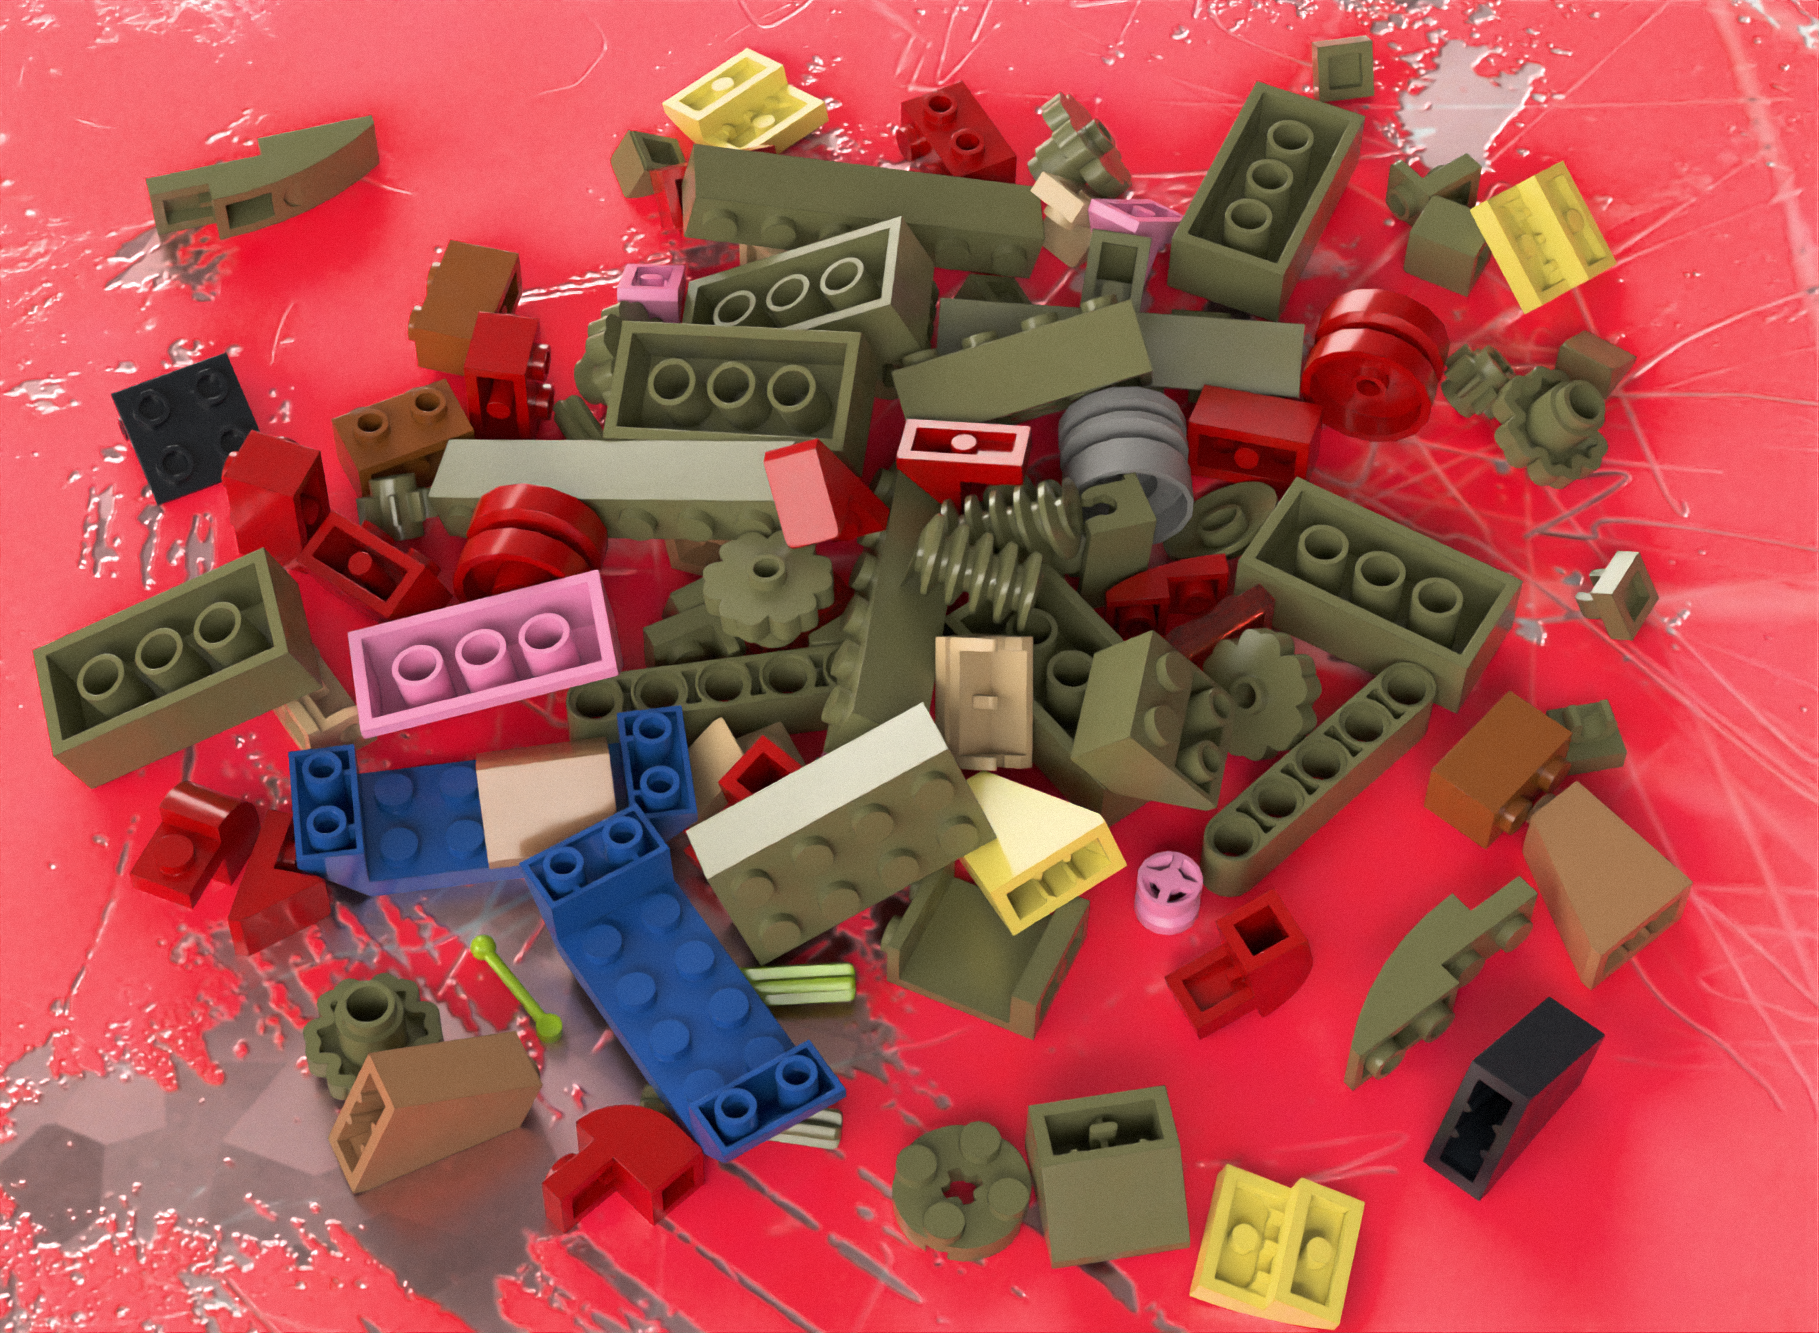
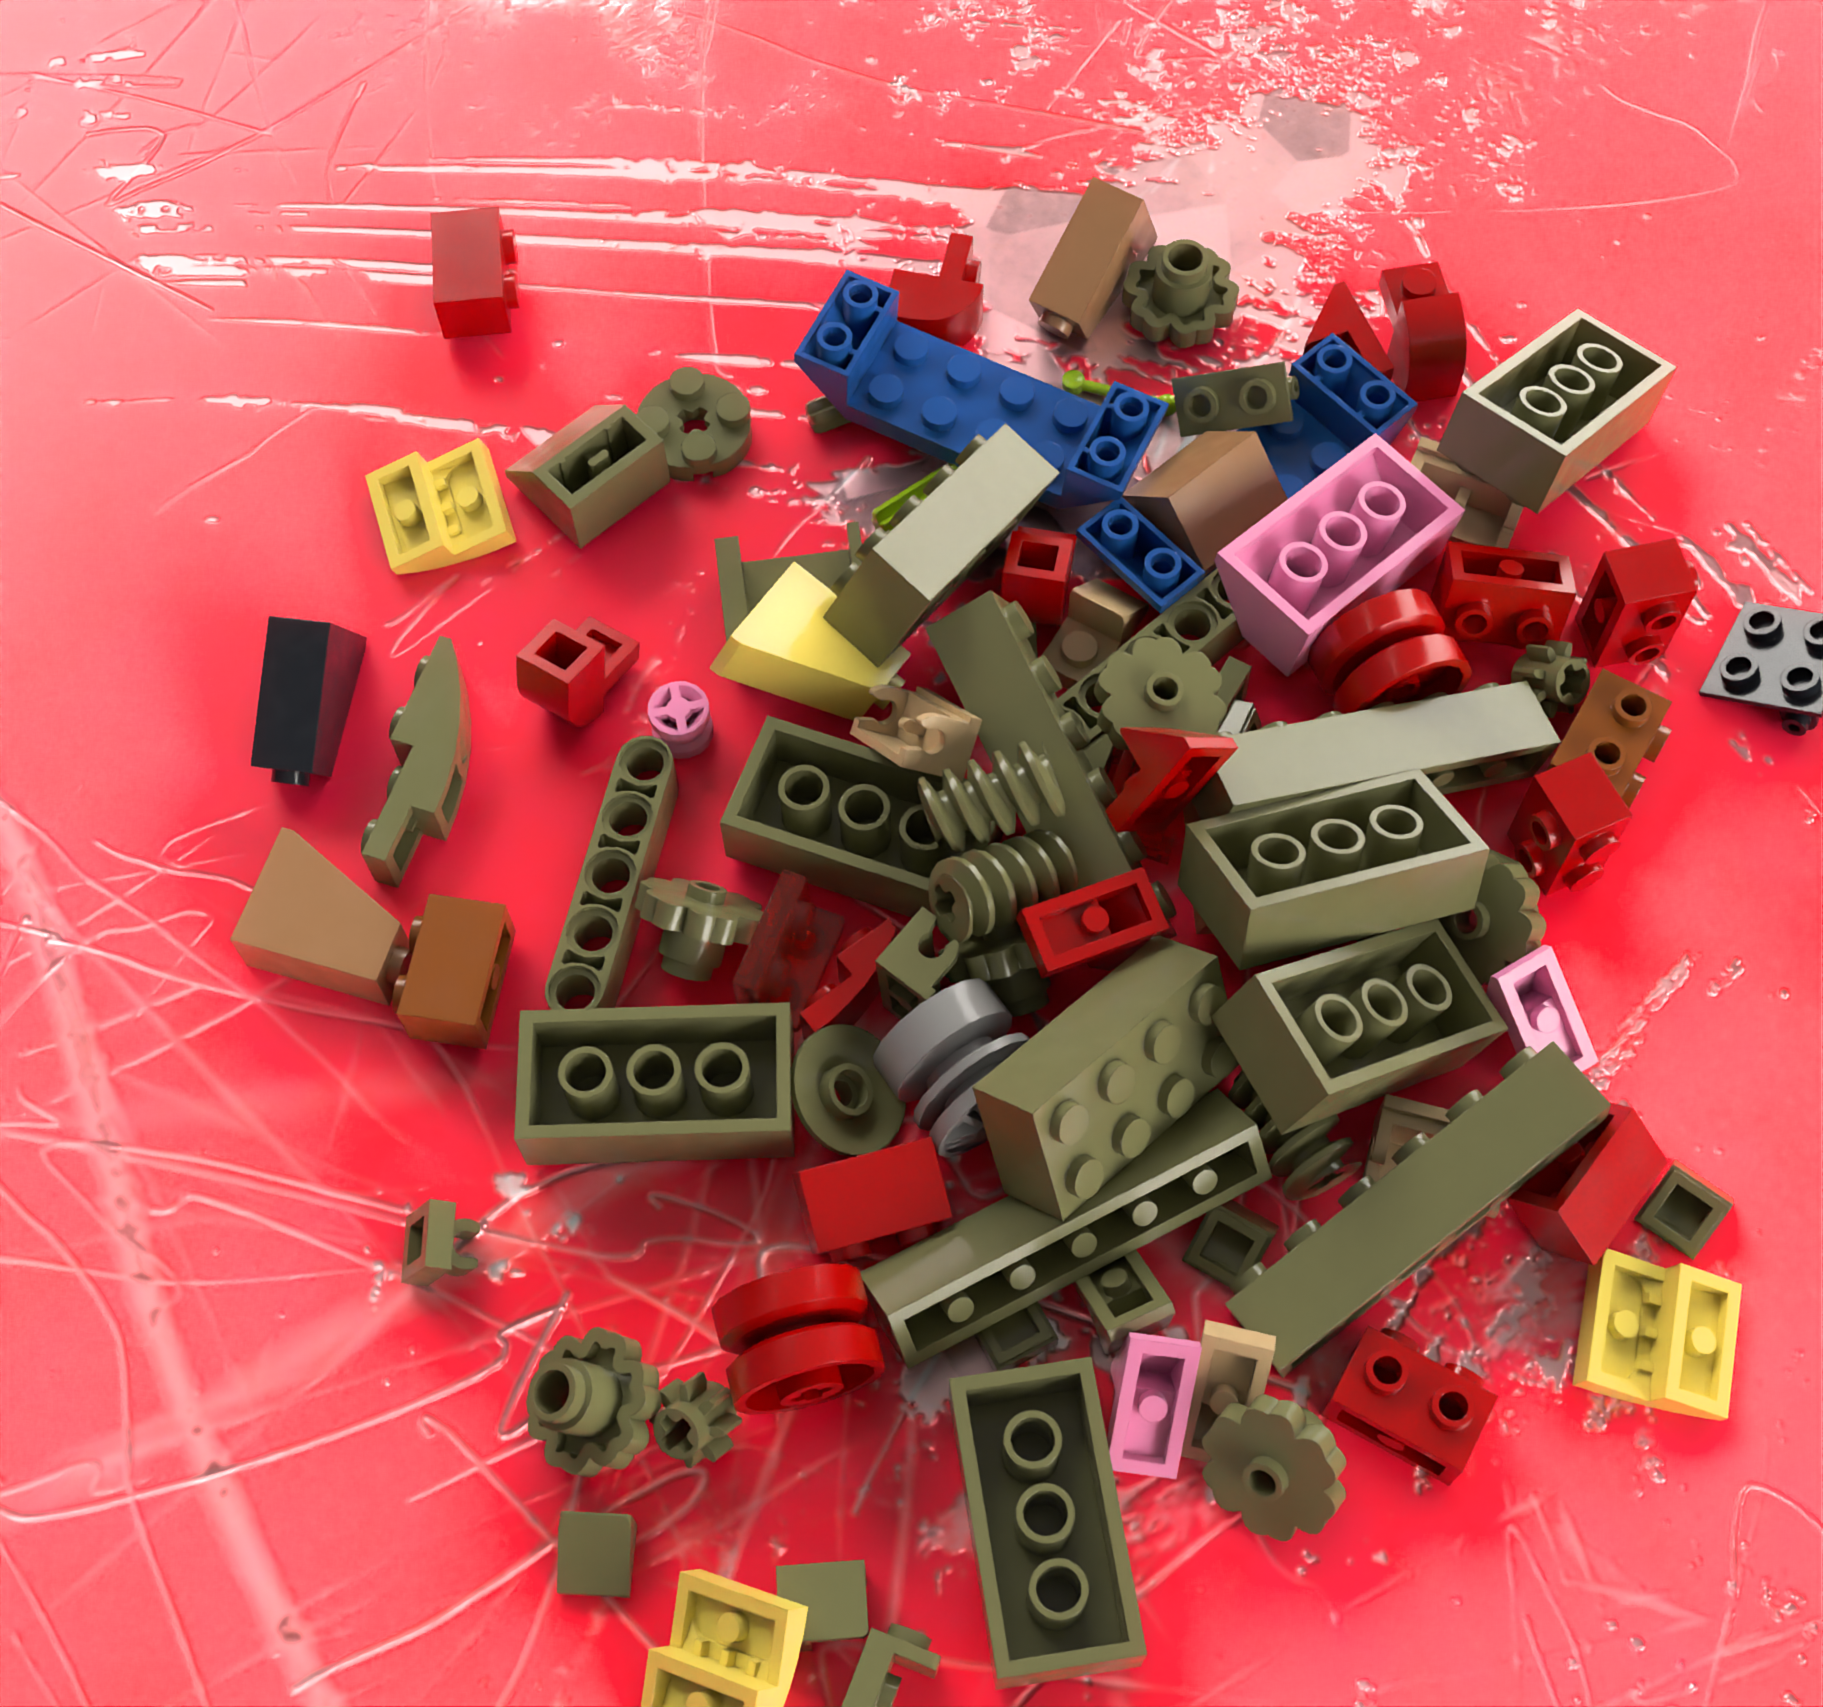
camera: 150 degrees right, 10 degrees up
dark orange brick [408,240,523,376] -> none
olive slope [1070,630,1238,811] -> none
olive tile [1546,699,1627,776] -> none
none -> olive hinge [1171,361,1300,437]

